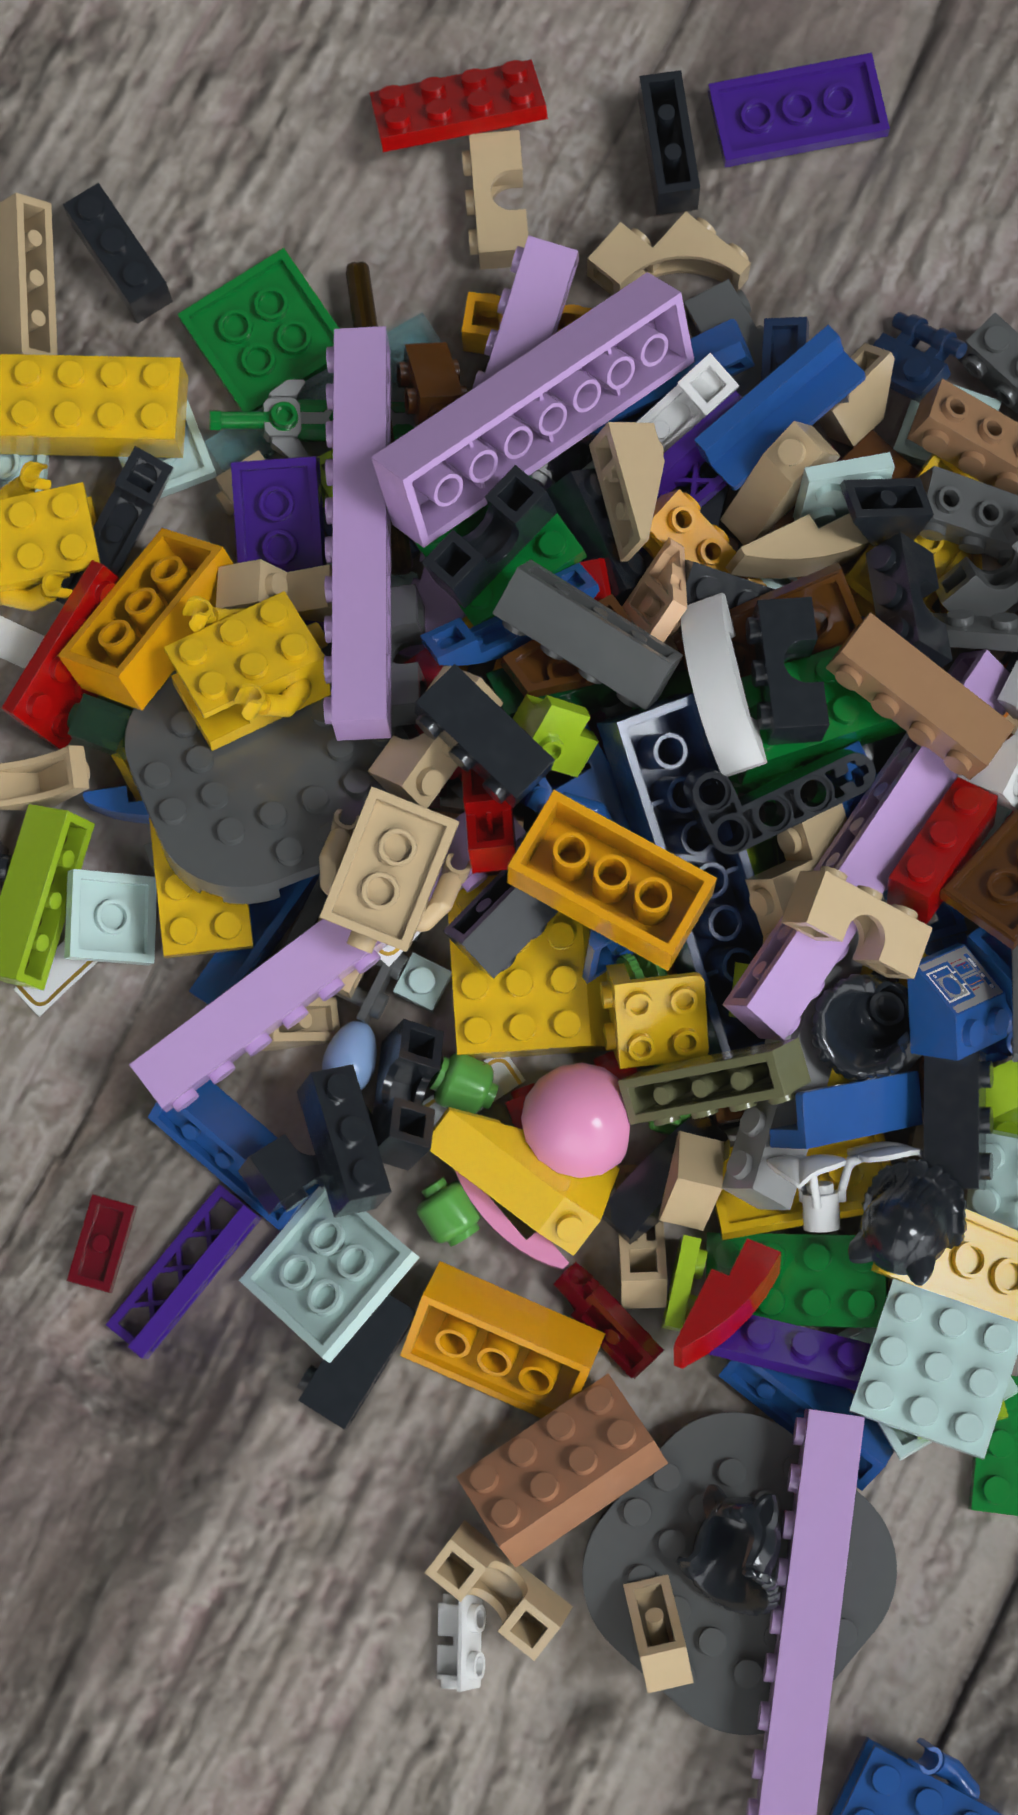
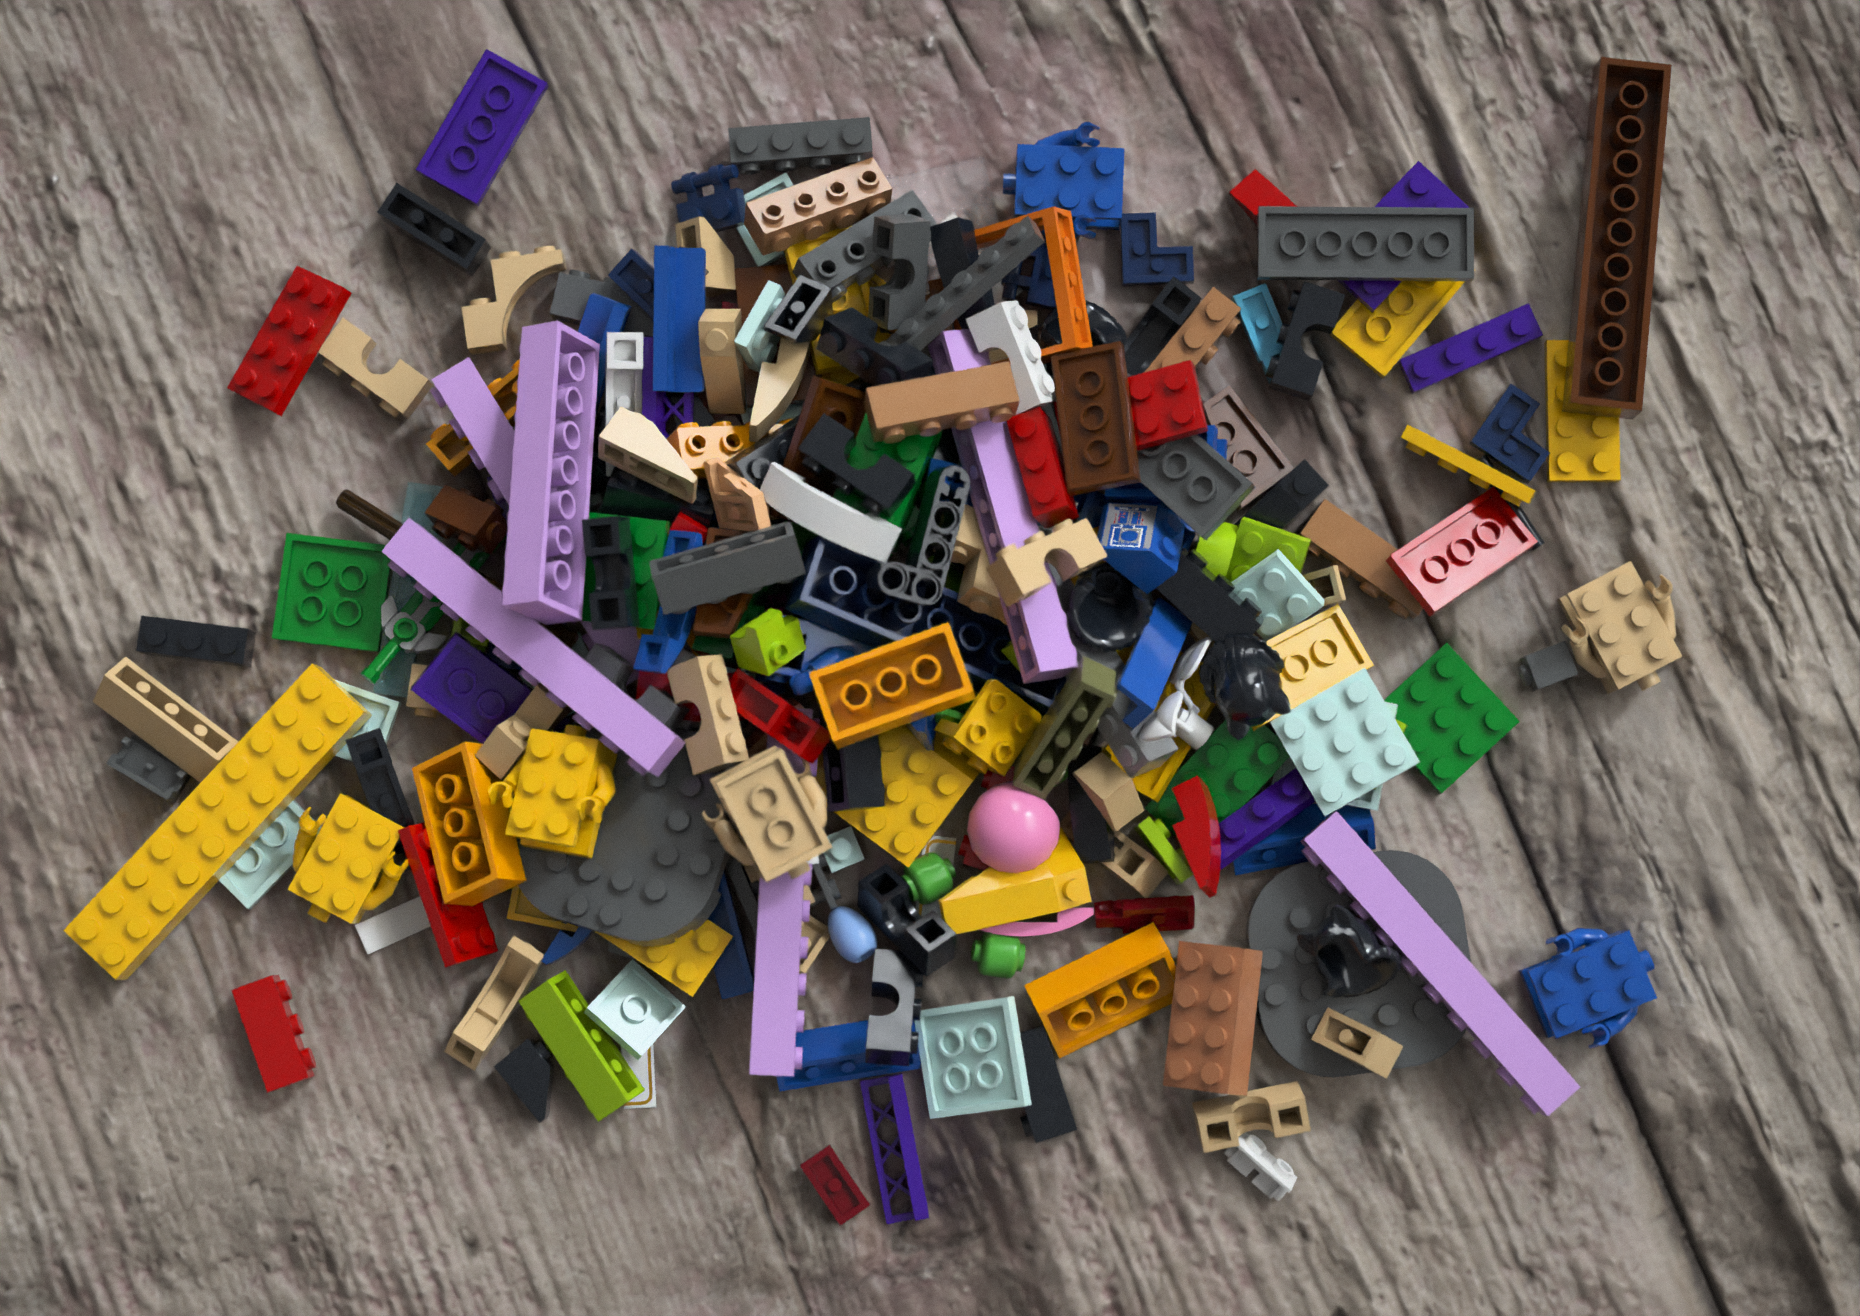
camera: 55 degrees left, 5 degrees up
clear green brick [67,693,132,760] -> none
black brick [297,1064,392,1218] -> none
black brick [414,664,555,808] -> none

